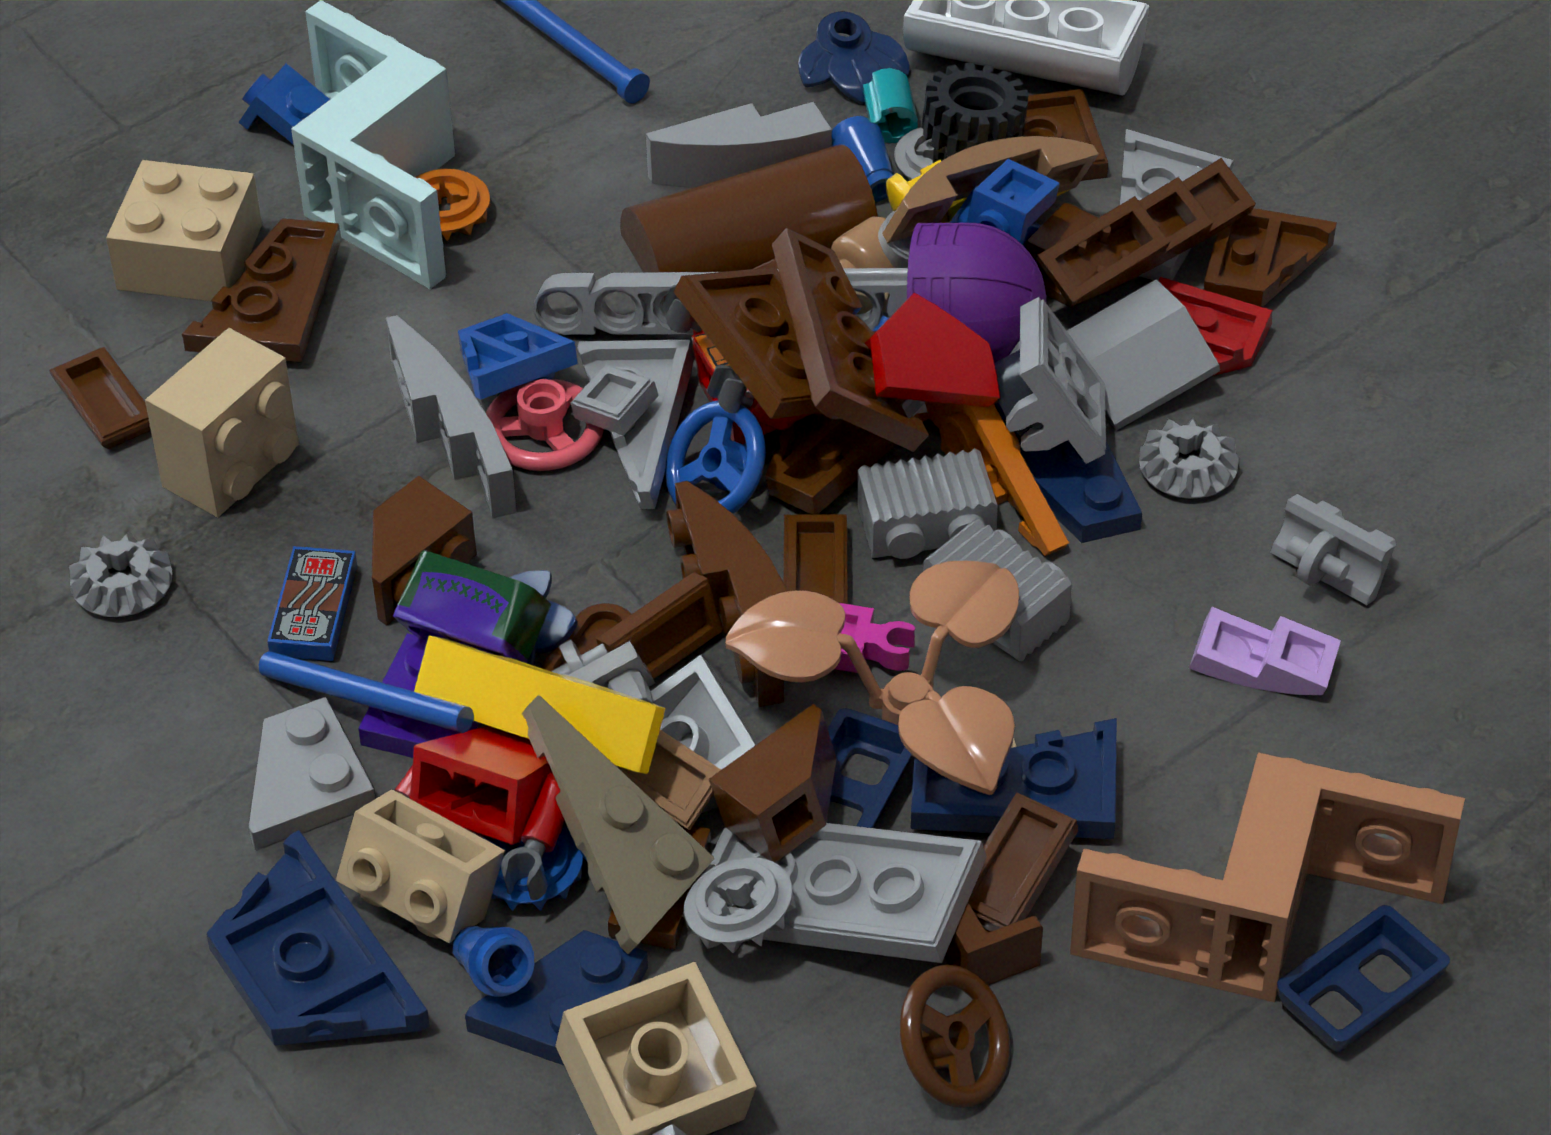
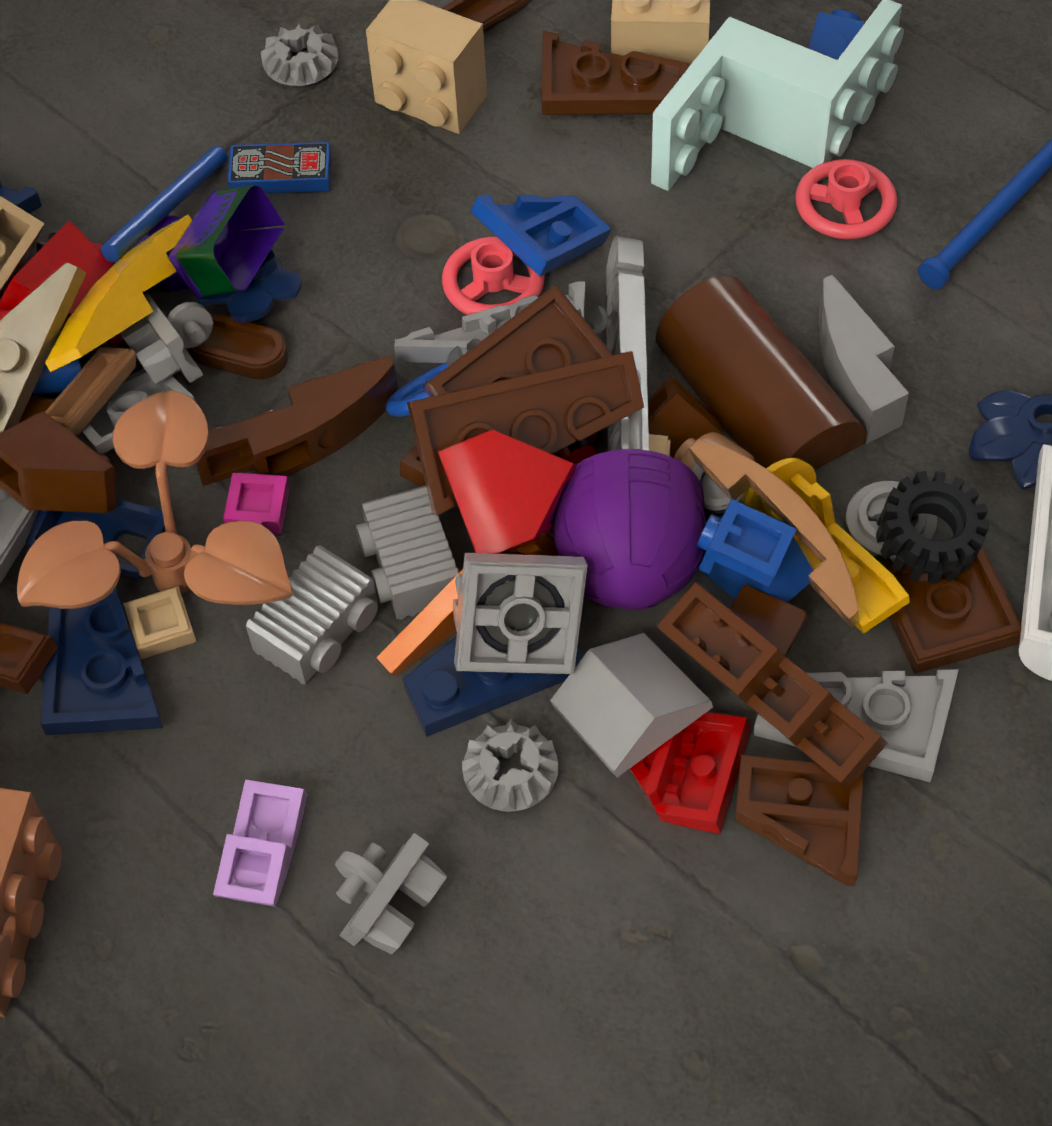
camera: 85 degrees right, 10 degrees up
light grey wing [249,697,375,850] -> none
reddish brown slope [372,476,477,626] -> none
light grey slope [386,315,517,518] -> none
orange gear [415,169,491,241] -> none
light grey tile [570,364,659,436] -> none
reddish brown tile [596,572,724,679] -> none
reddish brown tile [783,514,847,604] -> none
blue cone [832,116,894,202] -> none
teal piece [863,68,918,143] -> none
none -> coral piece [795,159,897,240]

